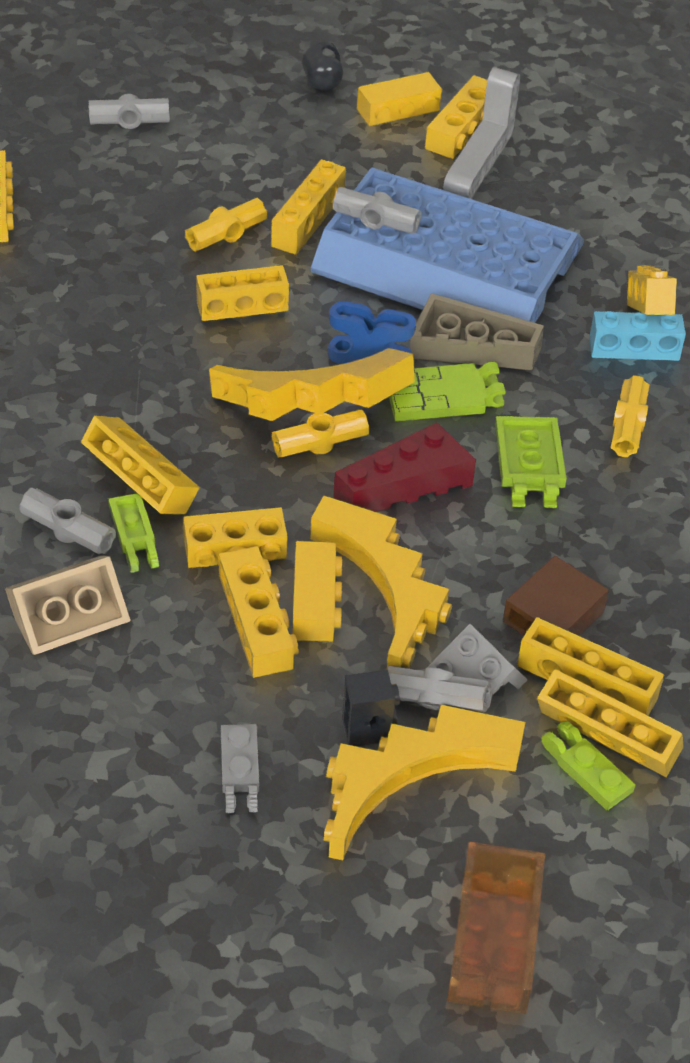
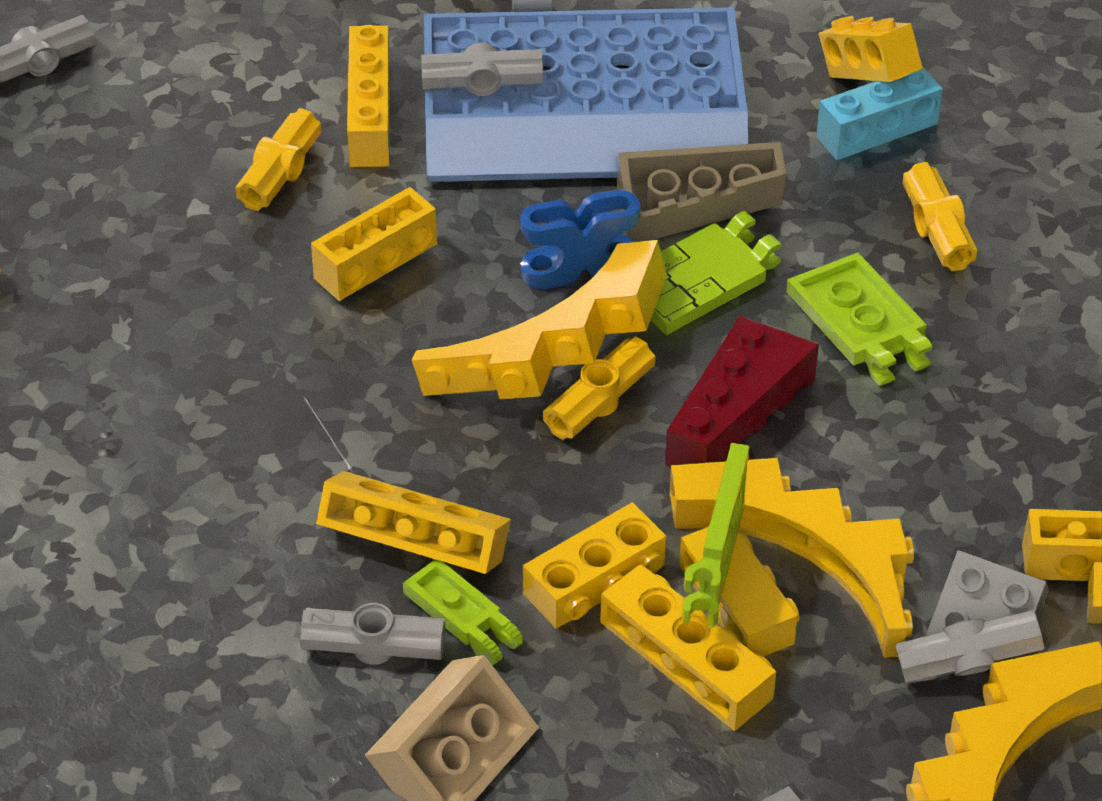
camera: 25 degrees left, 0 degrees up
black brick [342,670,400,746] -> none
reddish brown brick [502,556,609,636] -> none
none -> lime tile [682,443,750,628]

